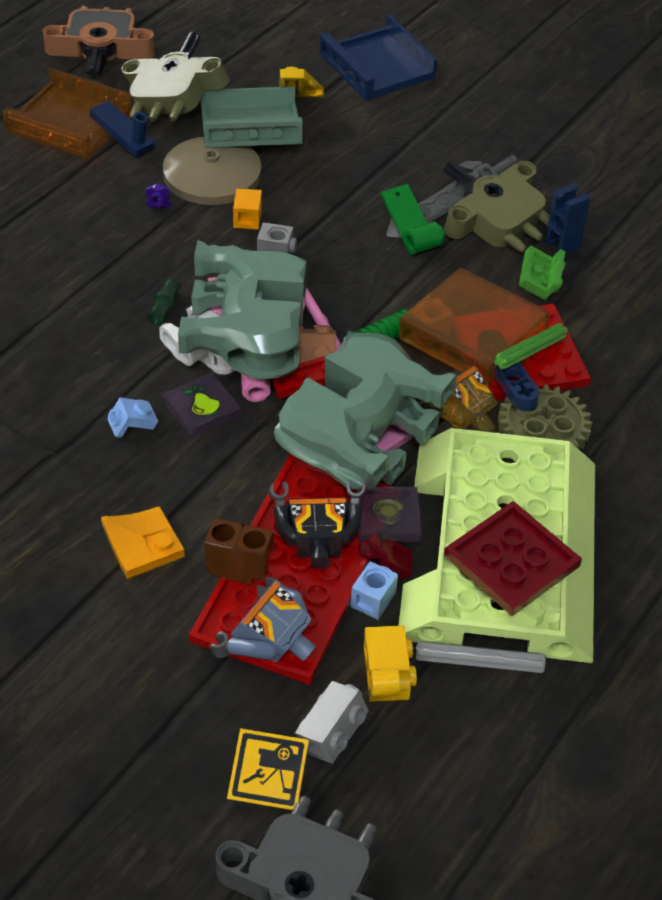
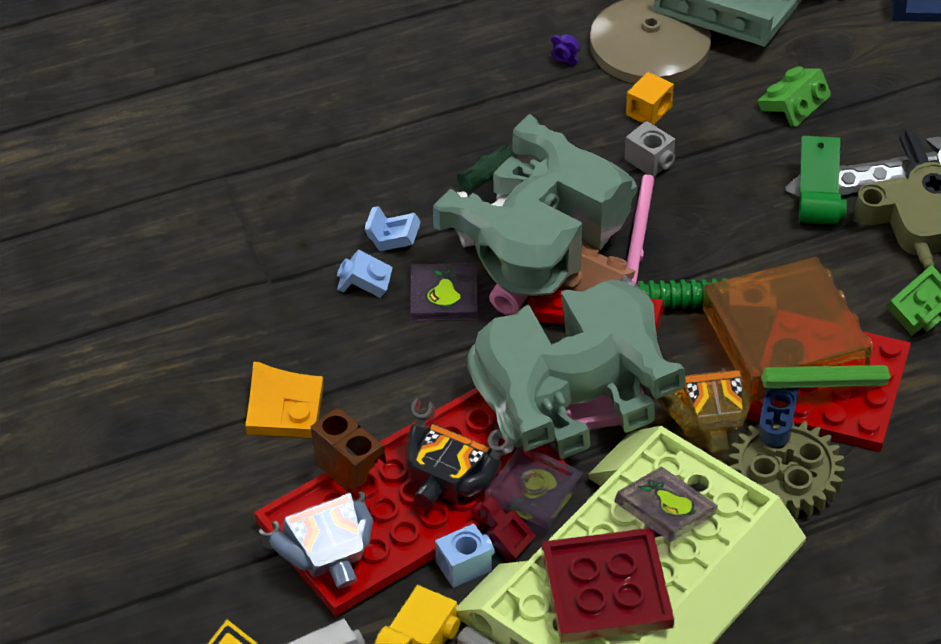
camera: 35 degrees right, 0 degrees up
none -> light blue bracket [365,206,421,251]
none -> tile [614,466,718,542]
none -> bright green bracket [757,67,831,126]

